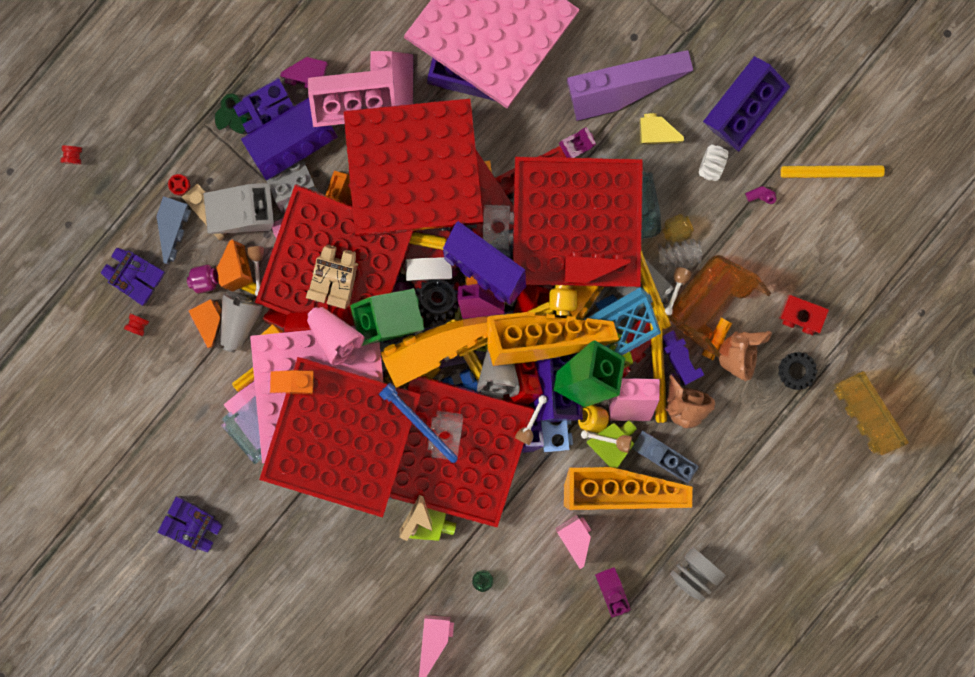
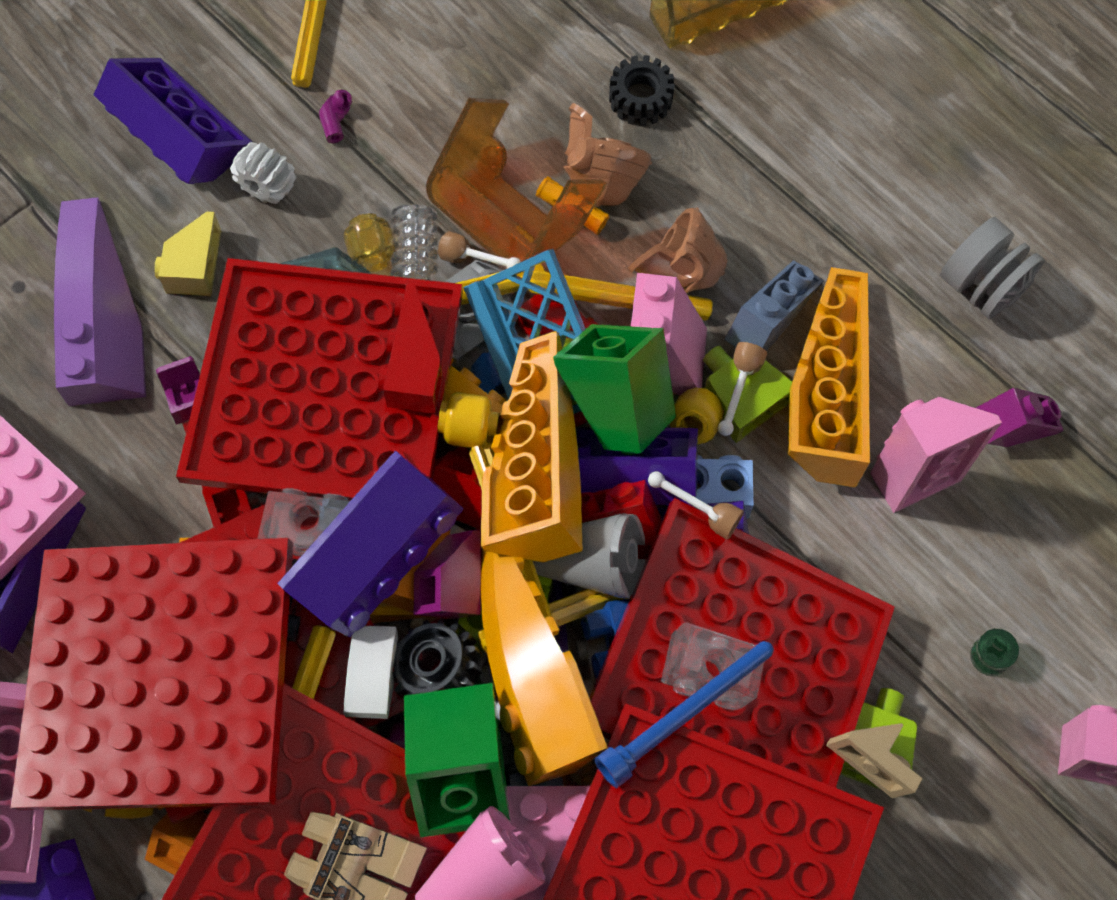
camera: 85 degrees left, 20 degrees down
dark purple hips [663,330,704,386] -> none
red brick [779,295,829,336] -> none

